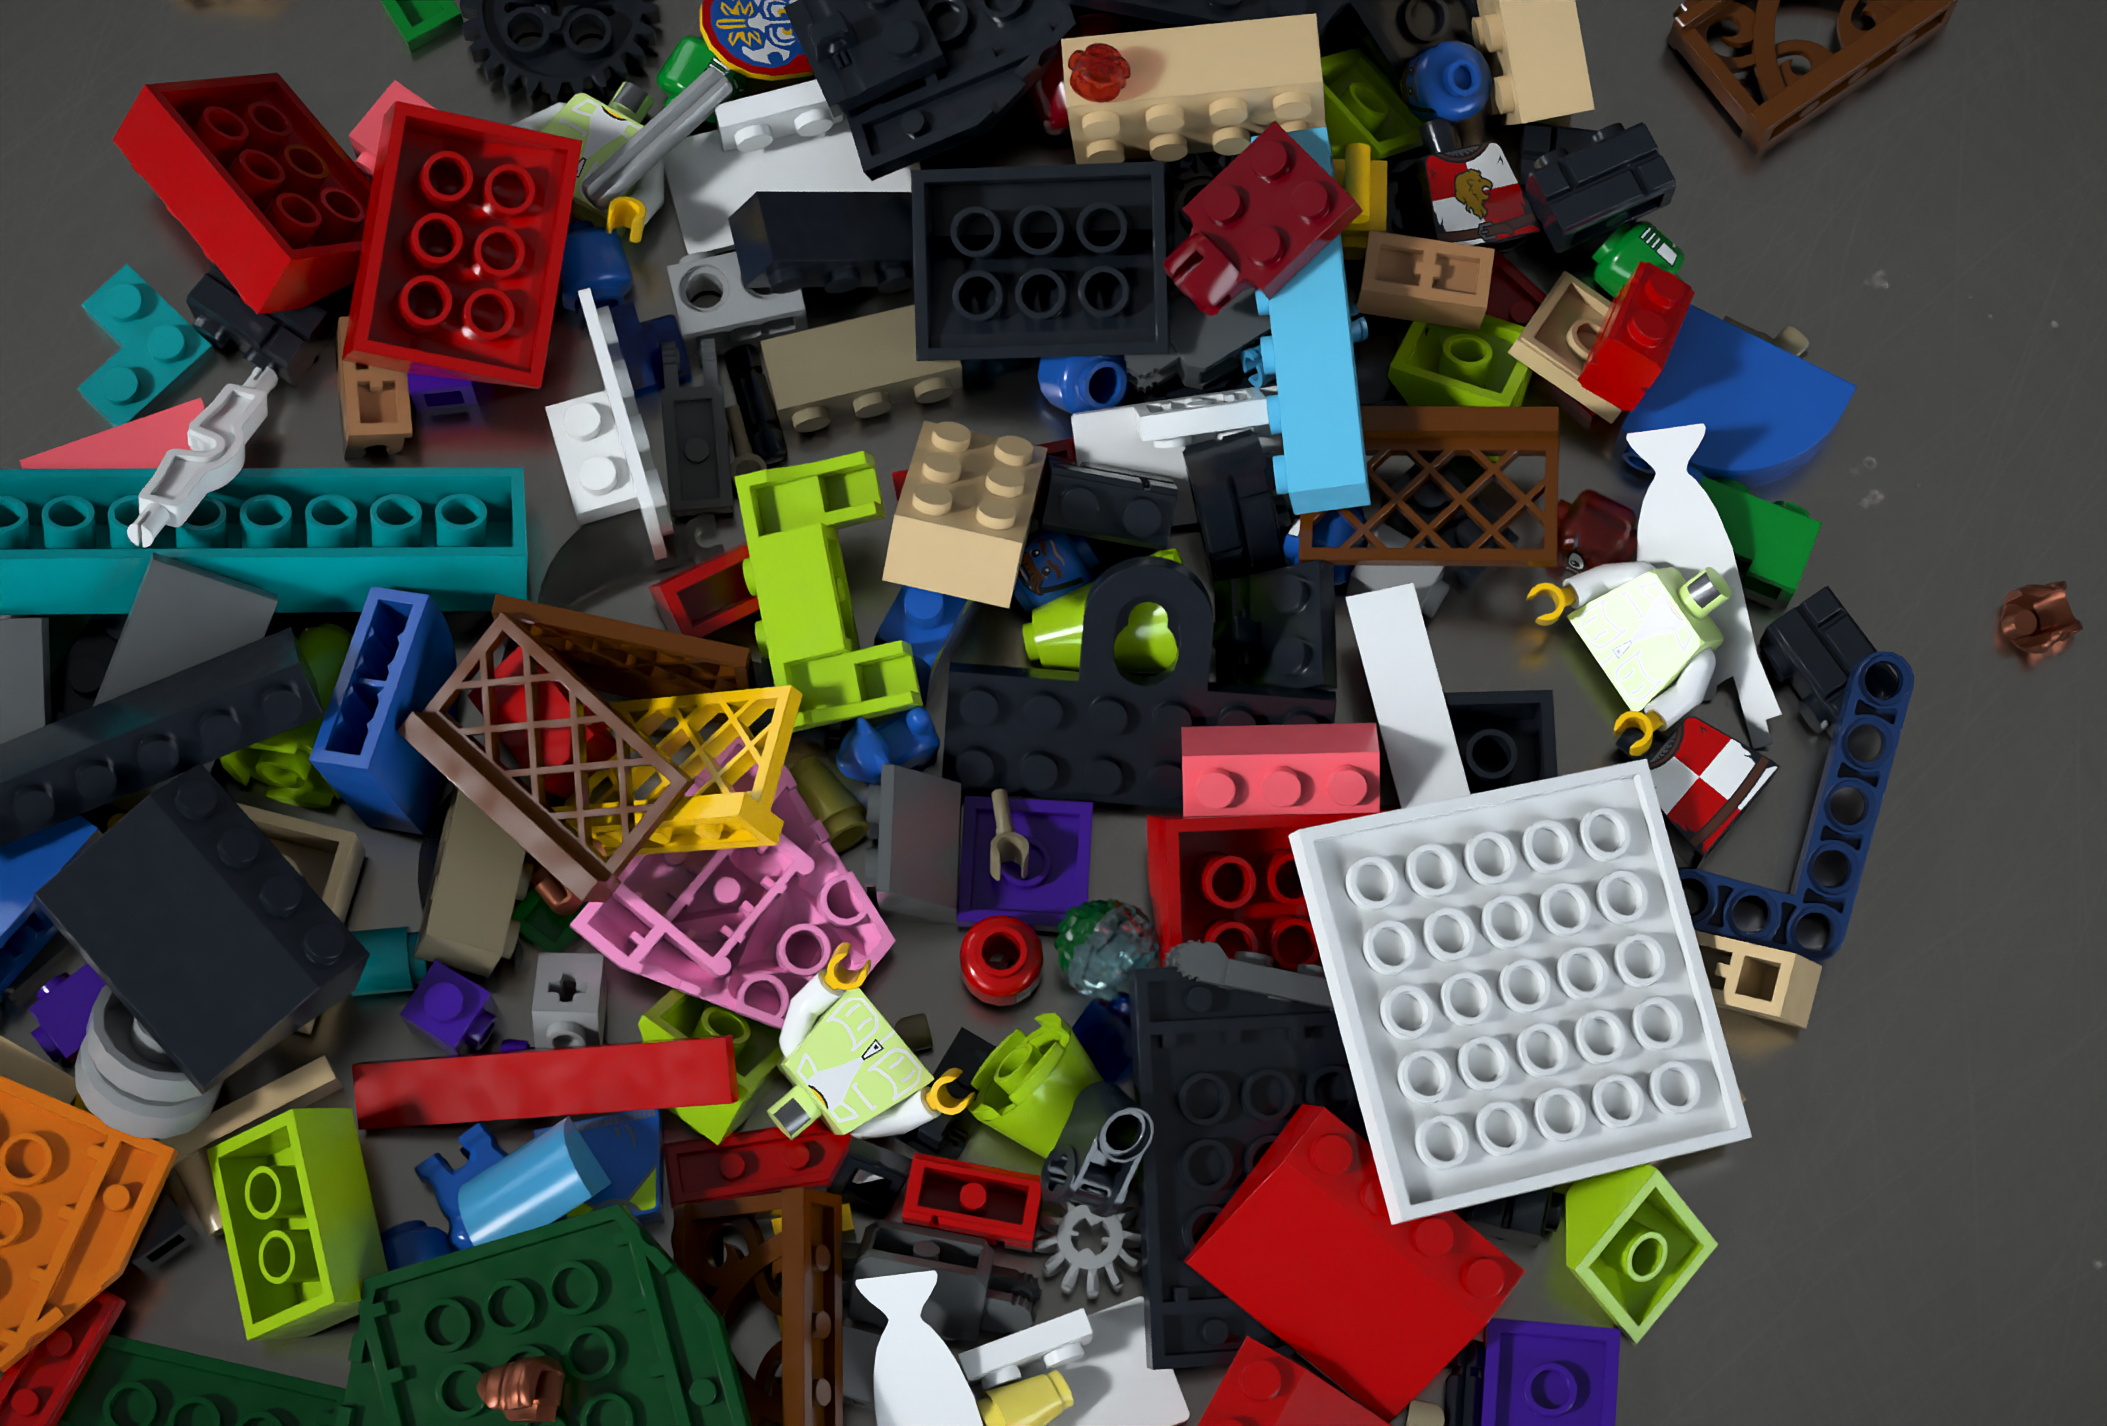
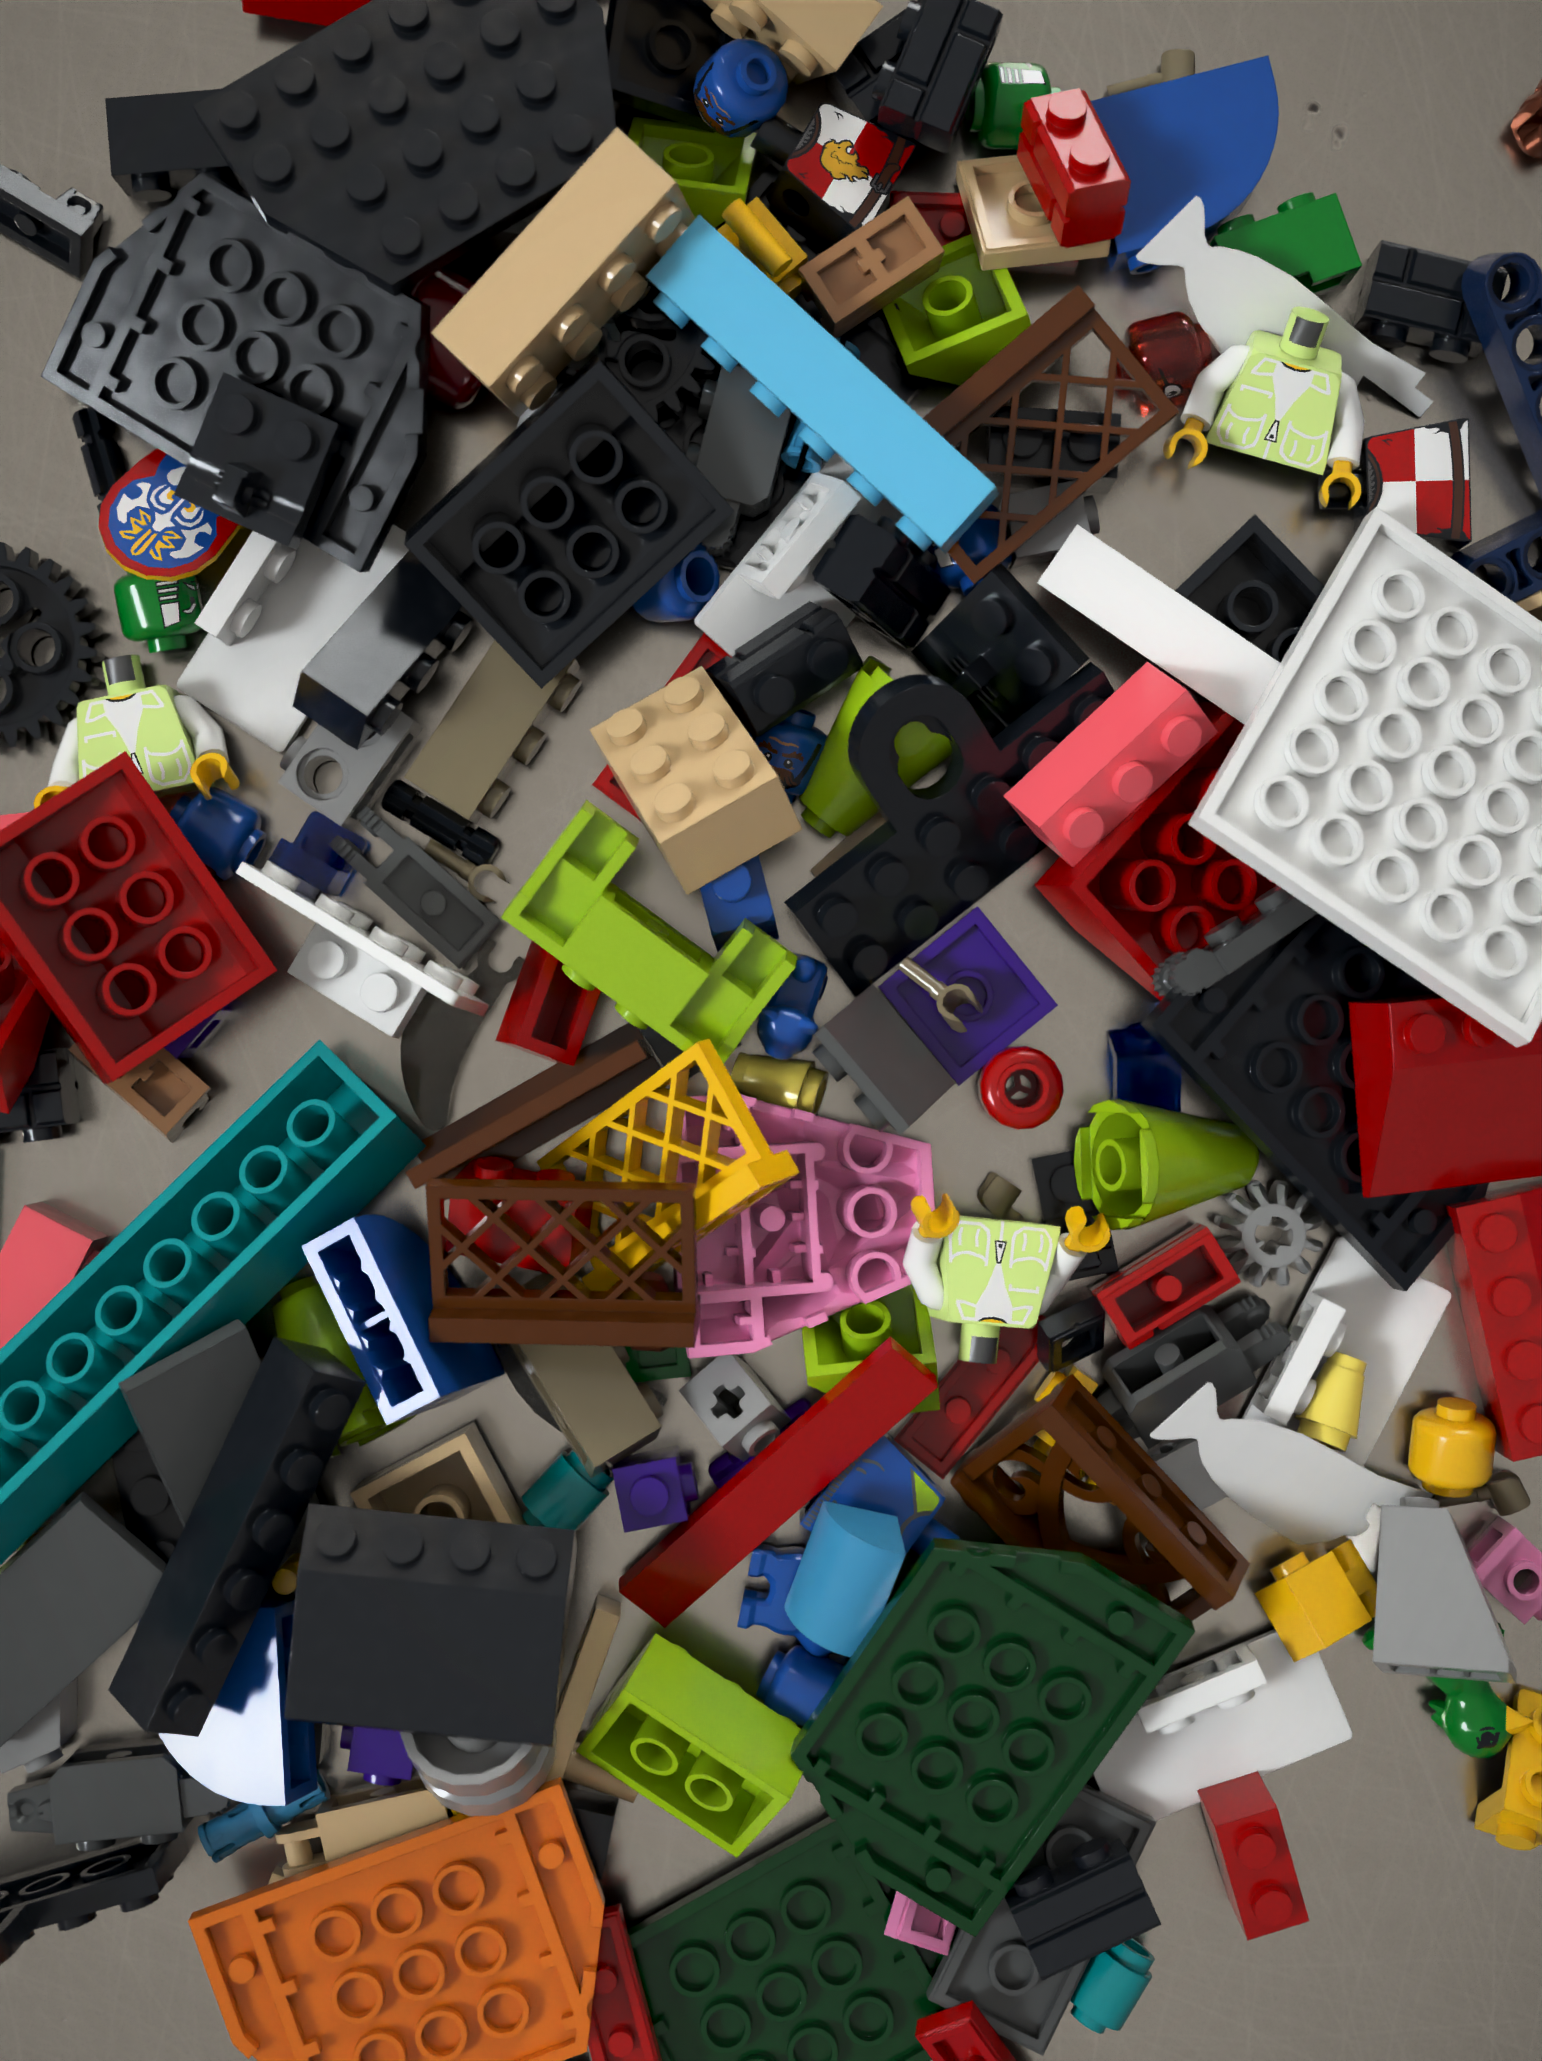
camera: 45 degrees left, 15 degrees up
white piece [127,366,278,547] -> none
copper arm [476,1355,565,1423] -> none
light grey axle [581,67,733,211] -> none
black piece [1040,1081,1154,1218] -> none
clear light blue piece [1054,898,1159,1002] -> none
clear red plate [1068,43,1131,103] -> none
dark red plate [1163,121,1363,316] -> none

